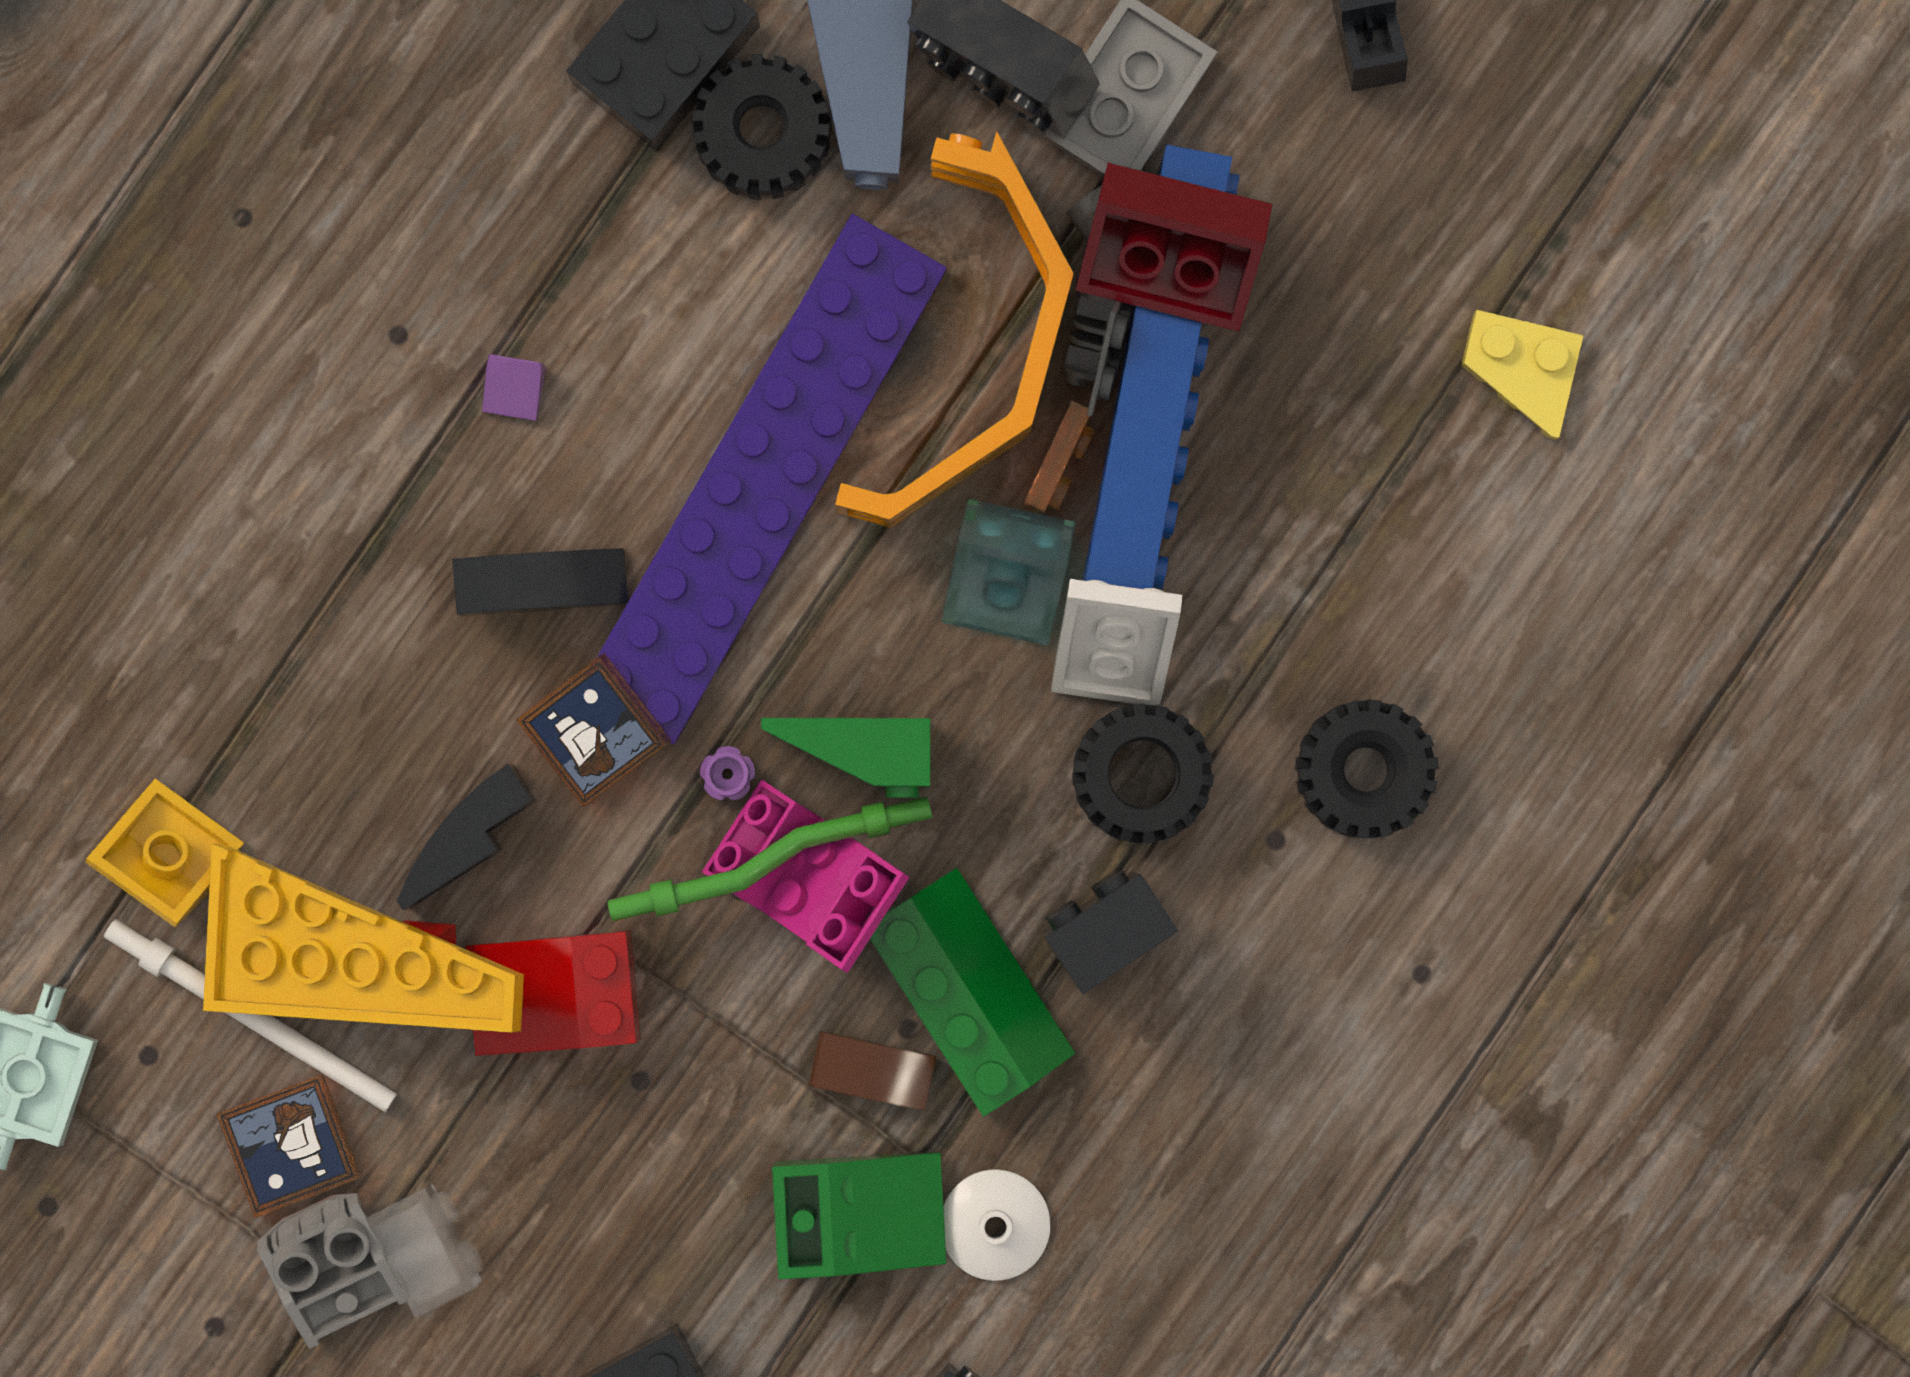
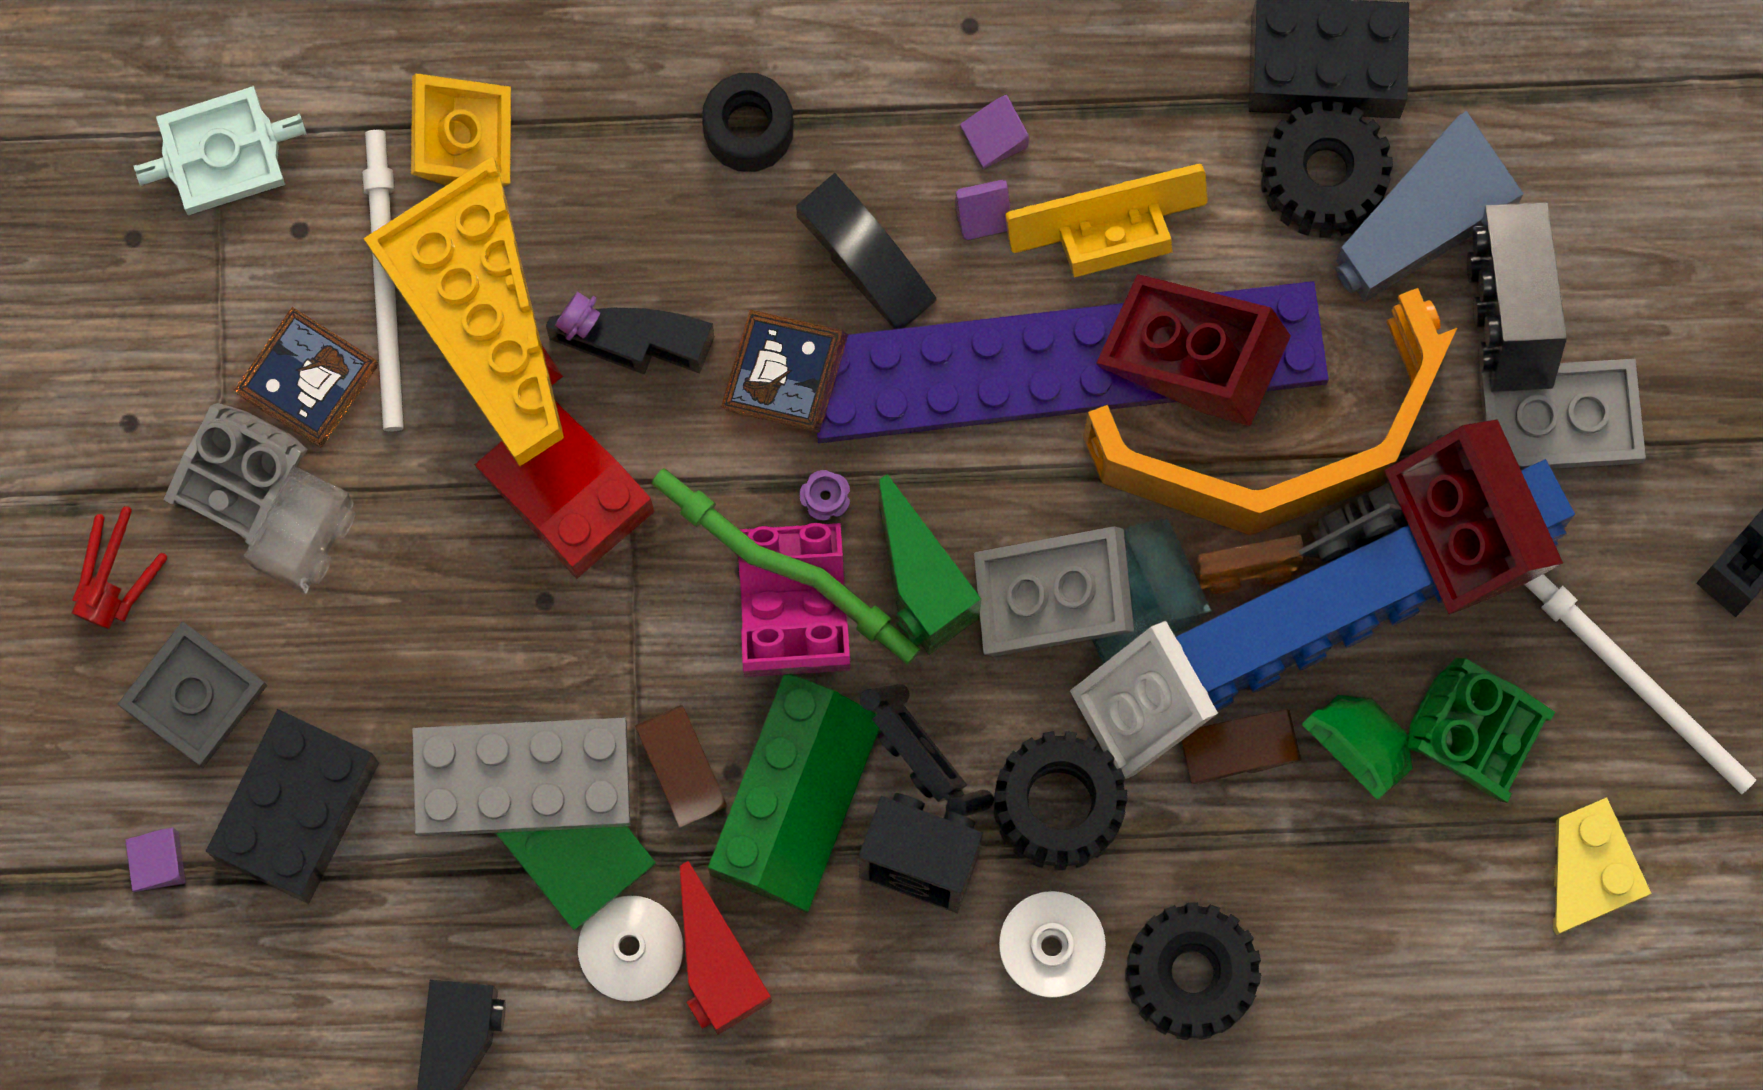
camera: 60 degrees right, 10 degrees down
none -> light grey plate [412,718,631,837]
none -> medium lavender plate [555,291,600,340]
none -> red slope [679,861,772,1035]
none -> black tyre [702,73,794,172]
none -> black plate [860,684,994,816]
none -> medium lavender slope [955,179,1011,240]
none -> light grey plate [974,526,1134,657]
none -> white dish [999,891,1106,998]
none -> yellow bracket [1005,164,1208,278]
none -> dark red slope [1096,274,1291,426]
none -> reddish brown slope [1182,709,1301,785]
none -> green slope [1302,694,1413,800]
none -> green slope [1408,657,1555,803]
none -> white bar [1524,574,1756,795]

